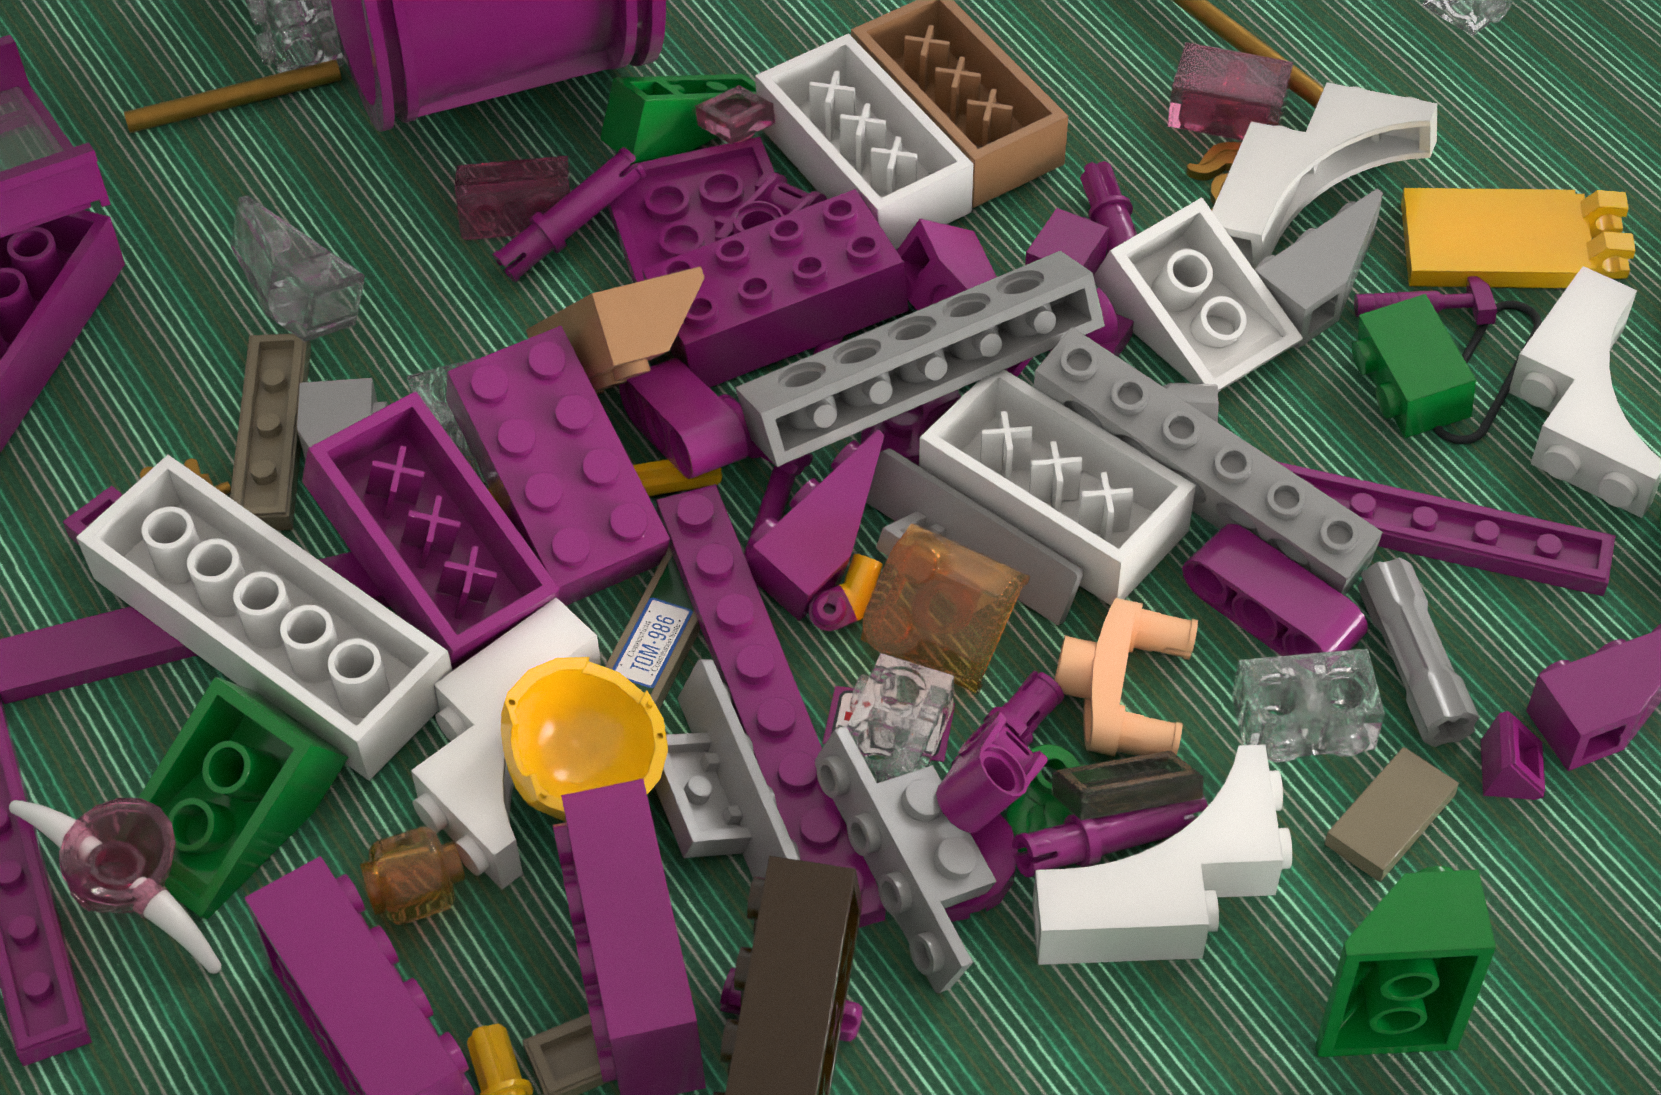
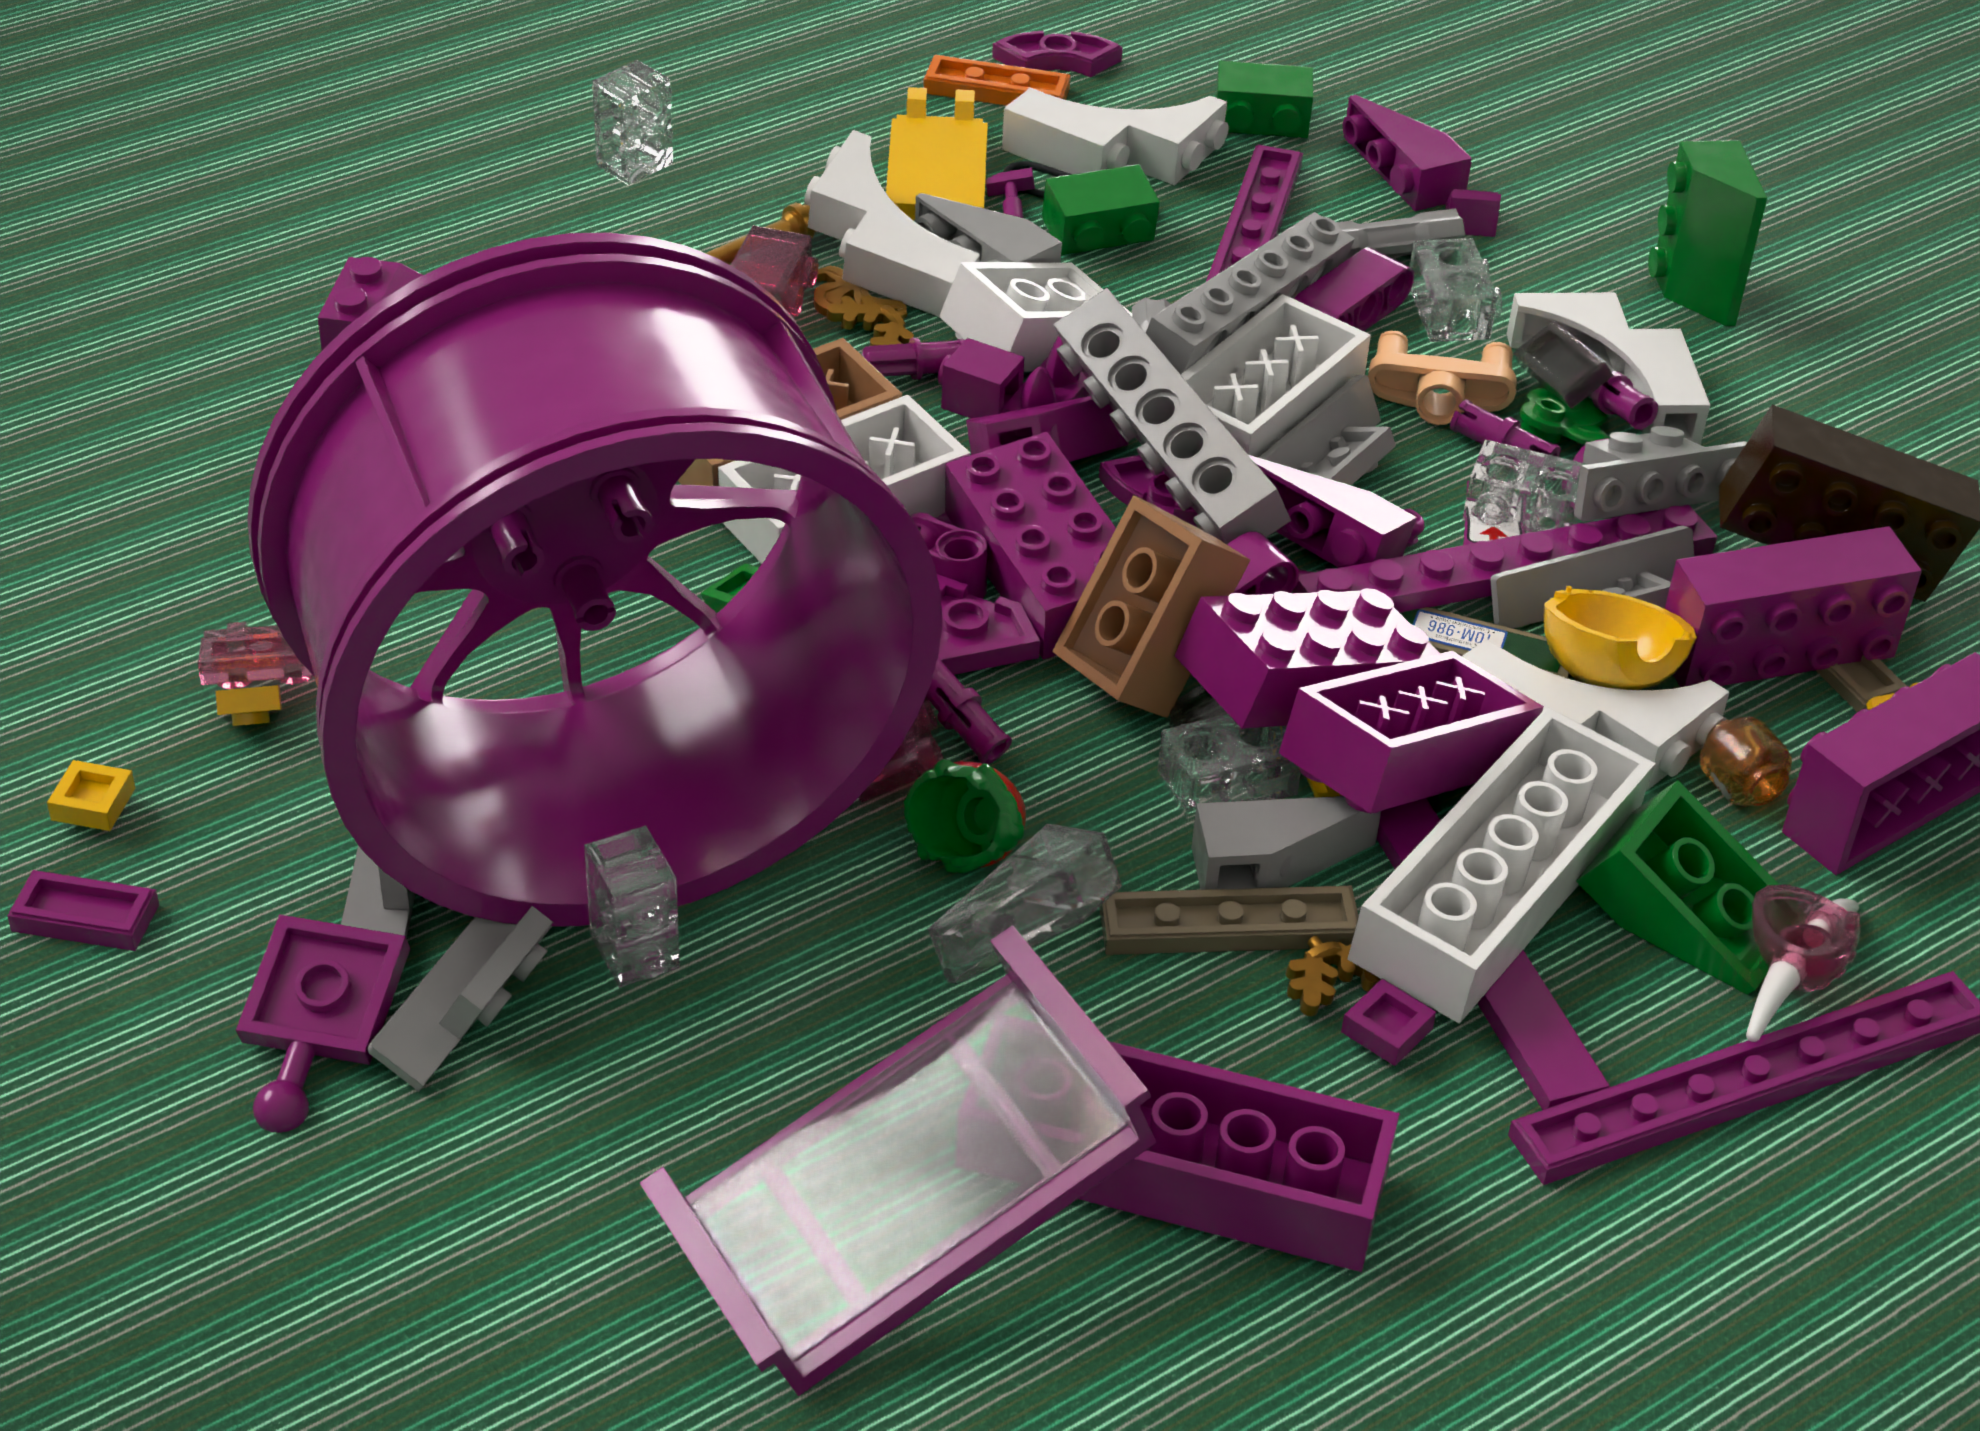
camera: 95 degrees left, 10 degrees down
pearl gold bar [124,59,342,133] -> none
clear orange slope [861,523,1031,693] -> none
magenta piece [936,711,1048,833] -> none
dark tan tile [1324,746,1459,882] -> none
none -> pearl gold animal [826,295,914,346]
none -> green hair [904,759,1026,873]

